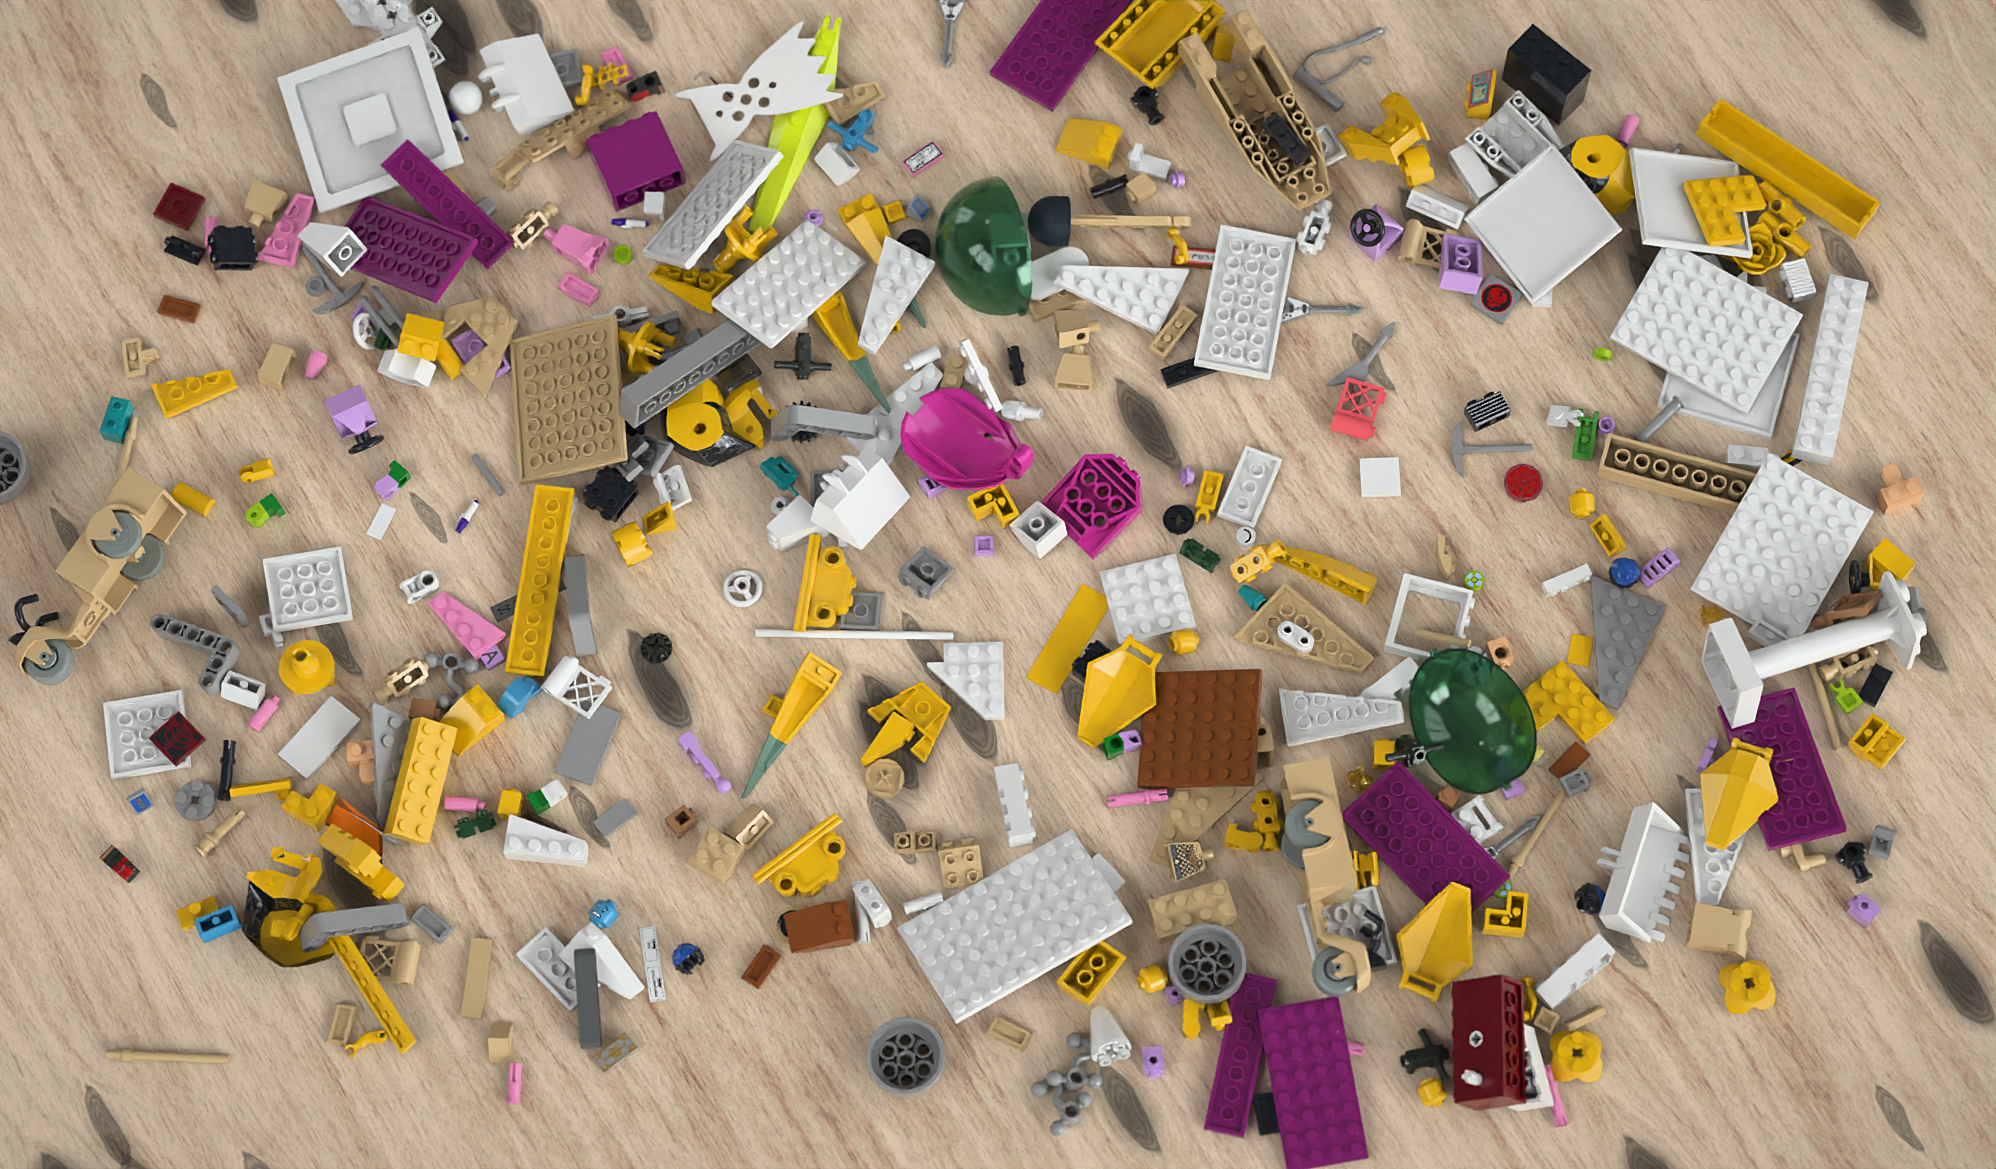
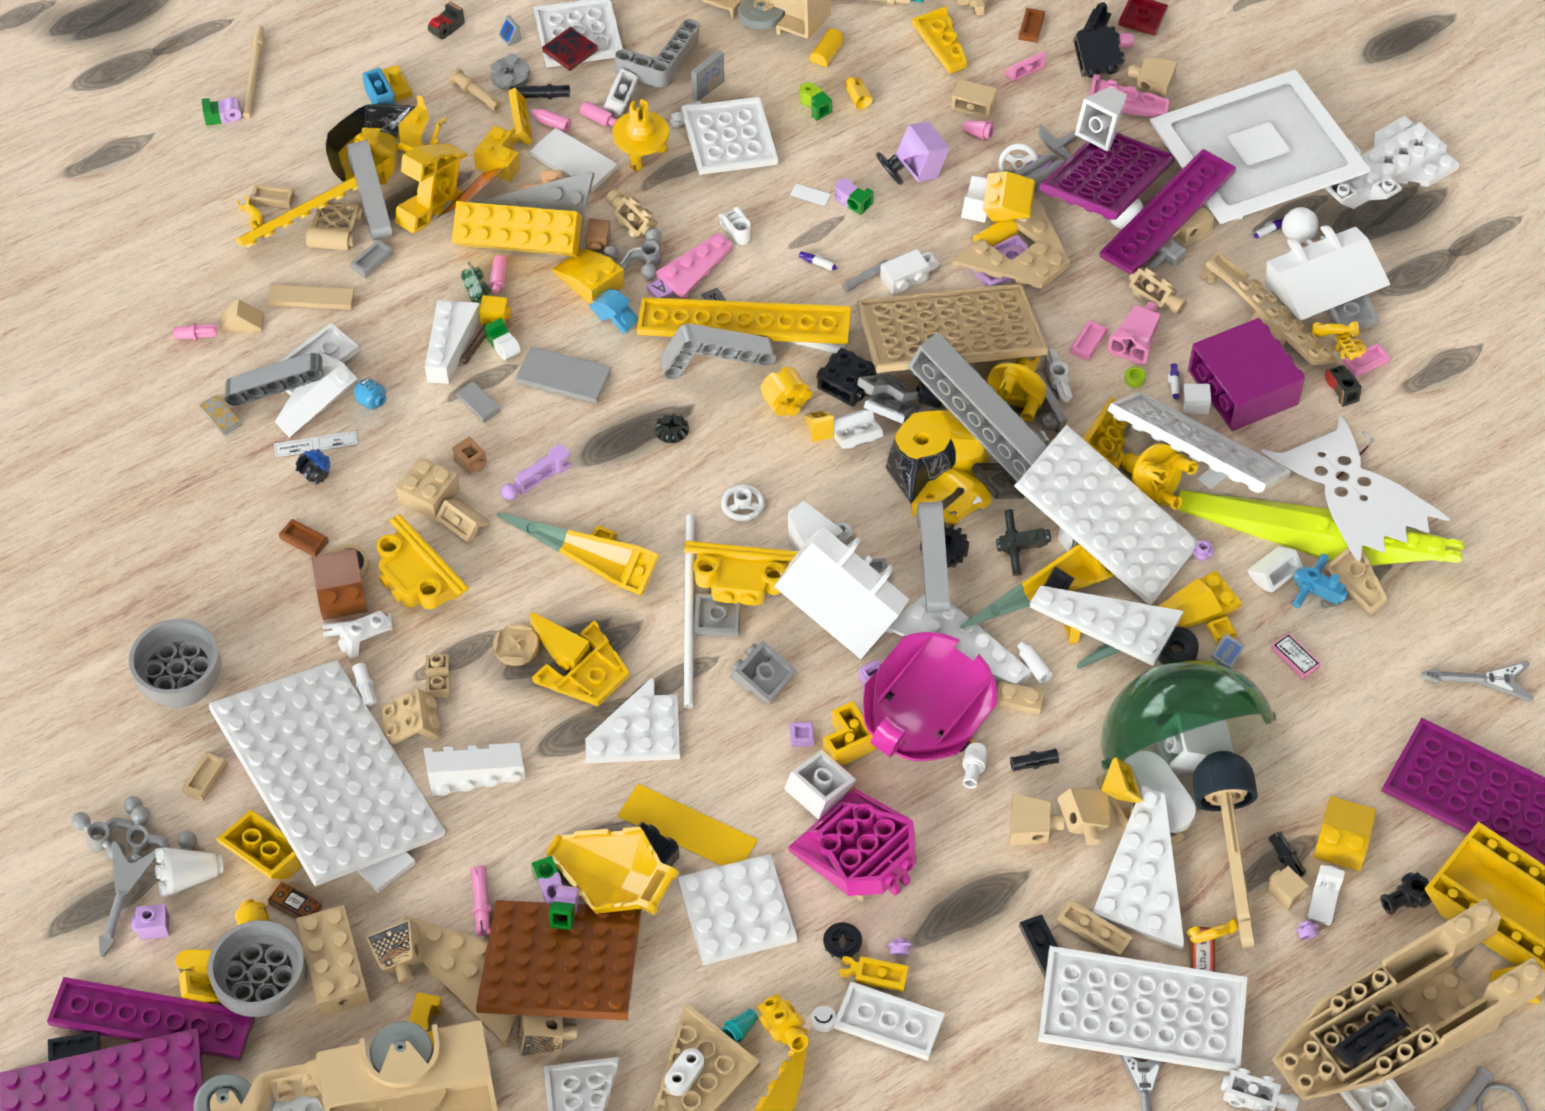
camera: 85 degrees right, 15 degrees down
light grey tile [306,277,326,297] -> none
white piece [541,655,612,719] -> none
teal piece [760,456,814,507] -> none
white plate [958,338,1003,412] -> none
yellow head [1168,628,1199,655] -> none
clear green hinge [1179,538,1221,573] -> none
none -> light grey piece [99,842,156,957]
none -> leg [201,97,241,126]
none -> tile [267,881,322,919]
none -> bright pink cylinder [532,108,571,133]
none -> leg [549,885,580,930]
none -> white brick [880,249,939,295]
none -> bright pink slope [1005,51,1046,81]
none -> black tile [1043,566,1075,590]
none -> yellow slope [1101,757,1143,803]

